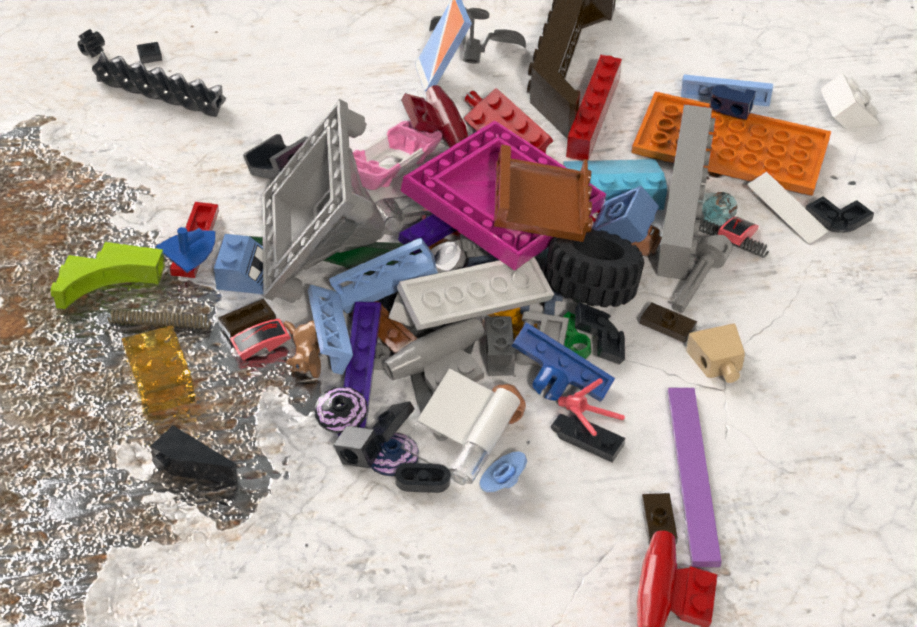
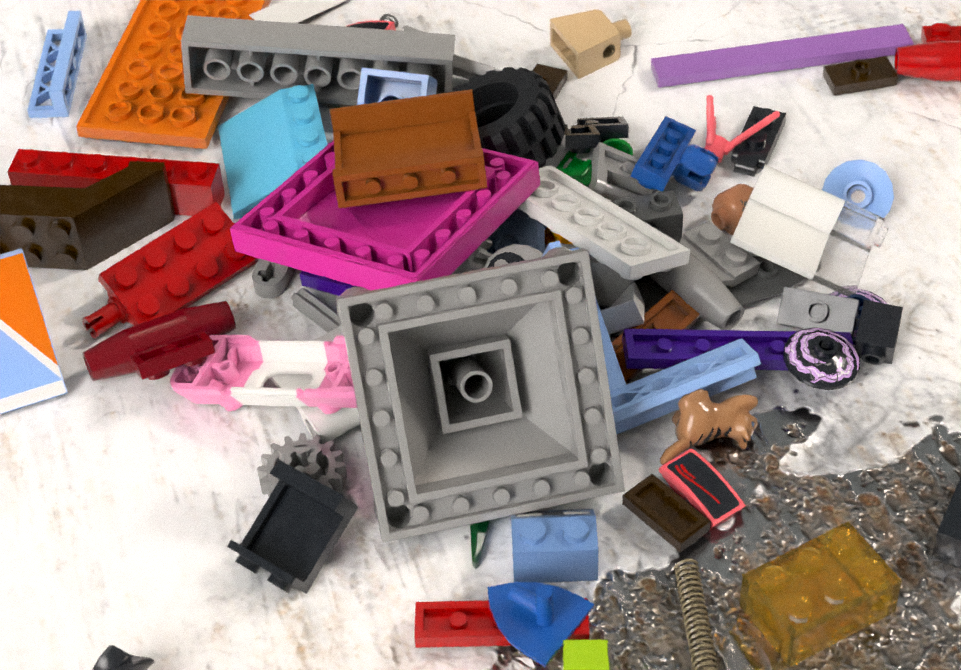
camera: 95 degrees left, 0 degrees up
black plate [395,463,451,493] -> none
dark blue leg [710,85,756,120] -> none

